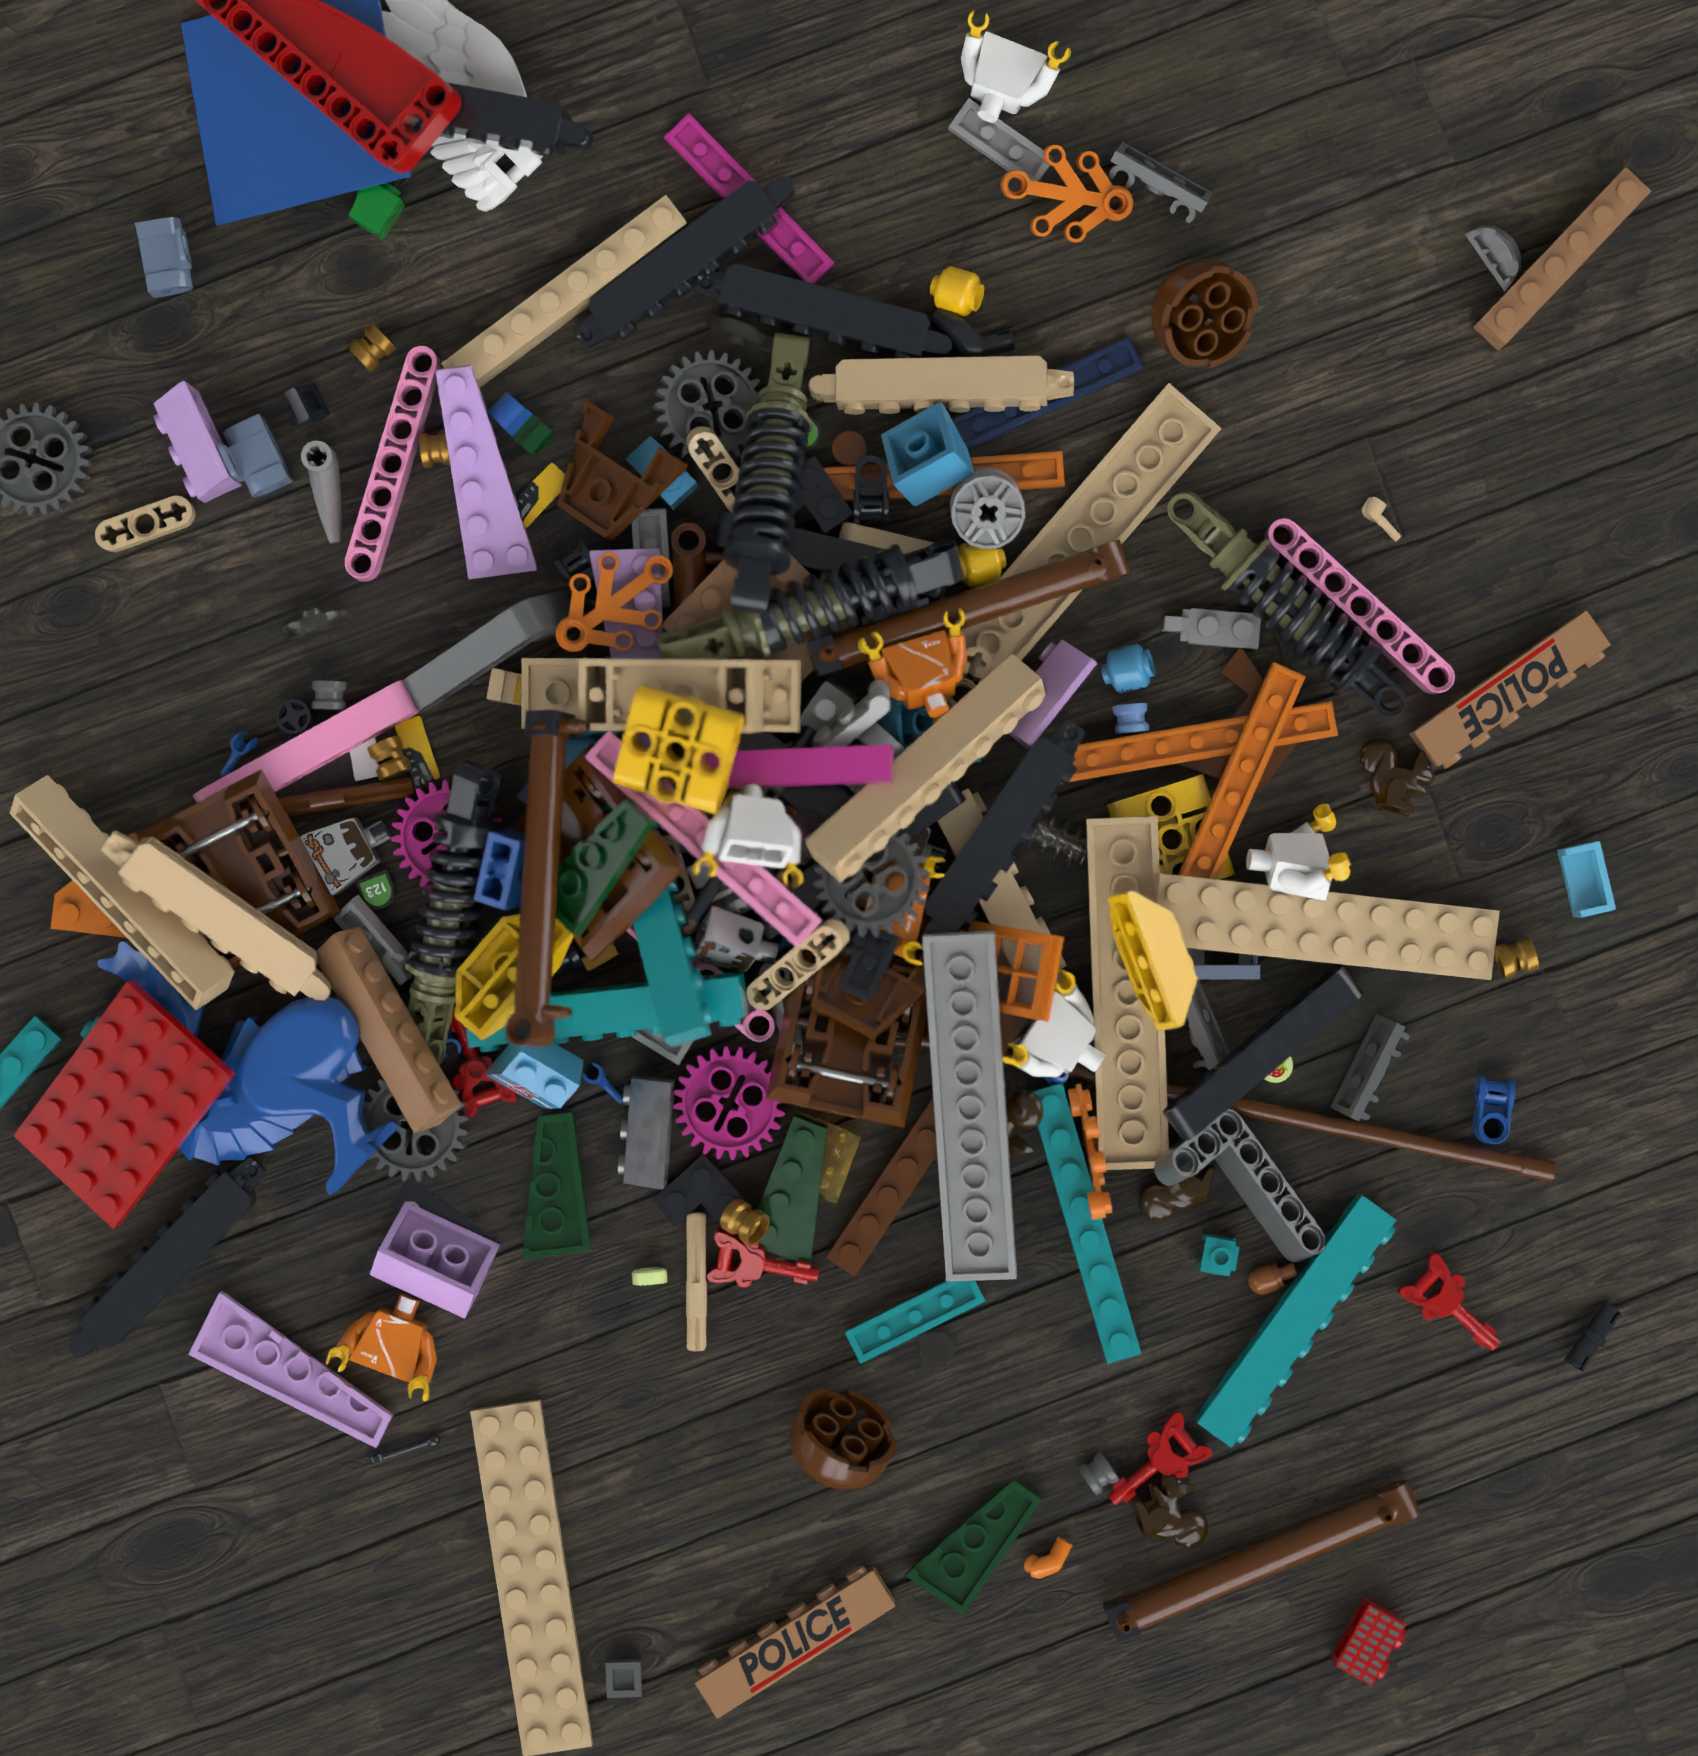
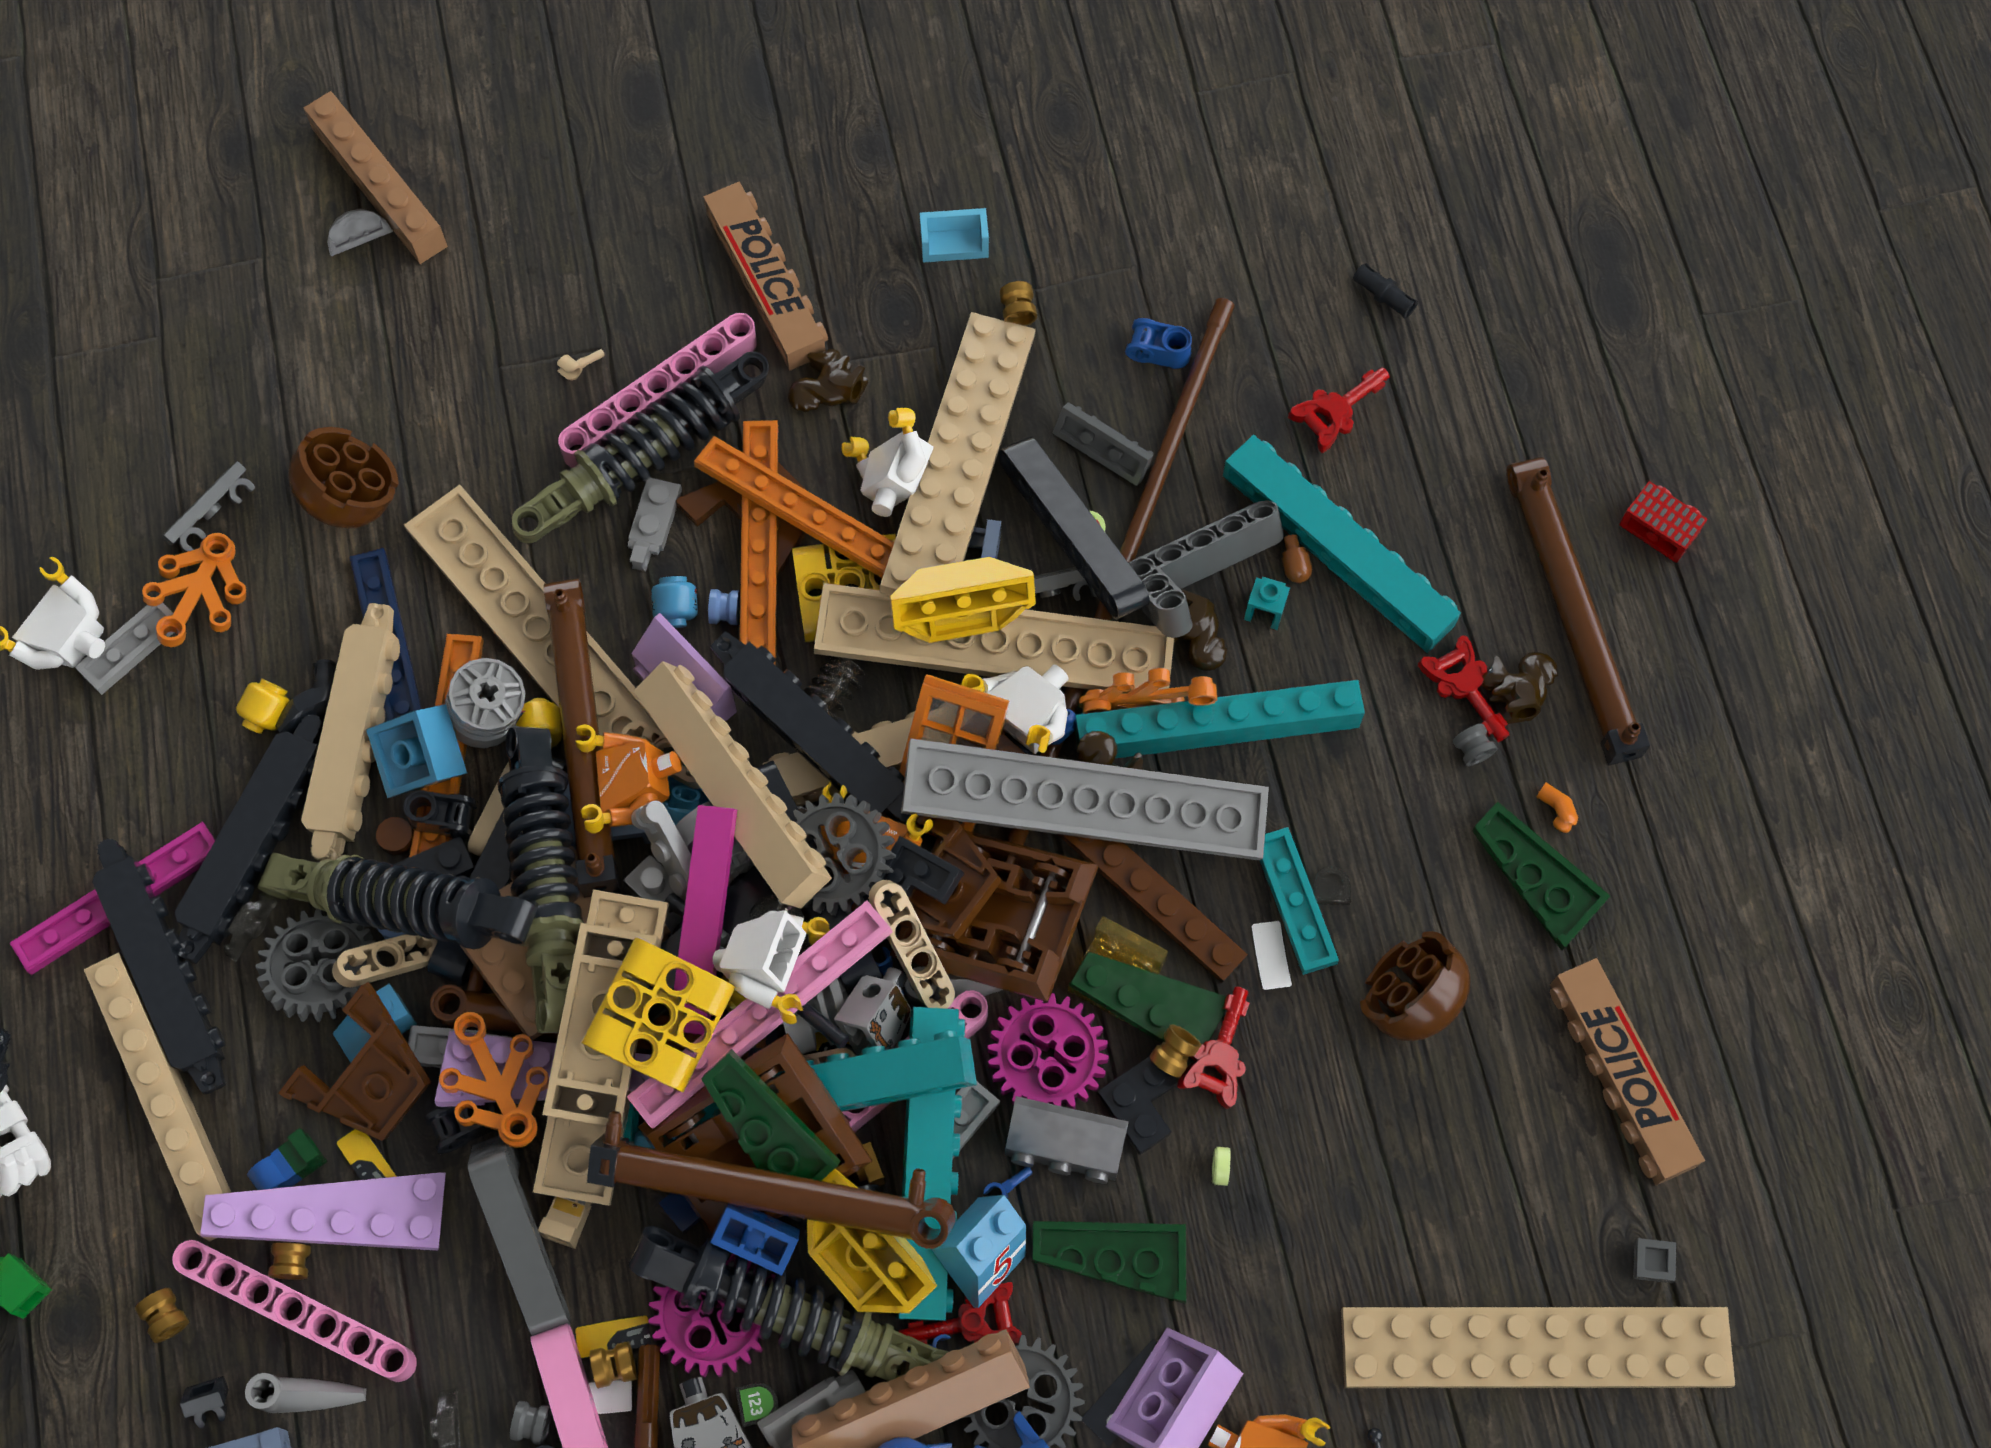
camera: 85 degrees left, 20 degrees down
tan axle [686,1212,707,1351] -> none
none -> white sticker [1252,921,1292,990]

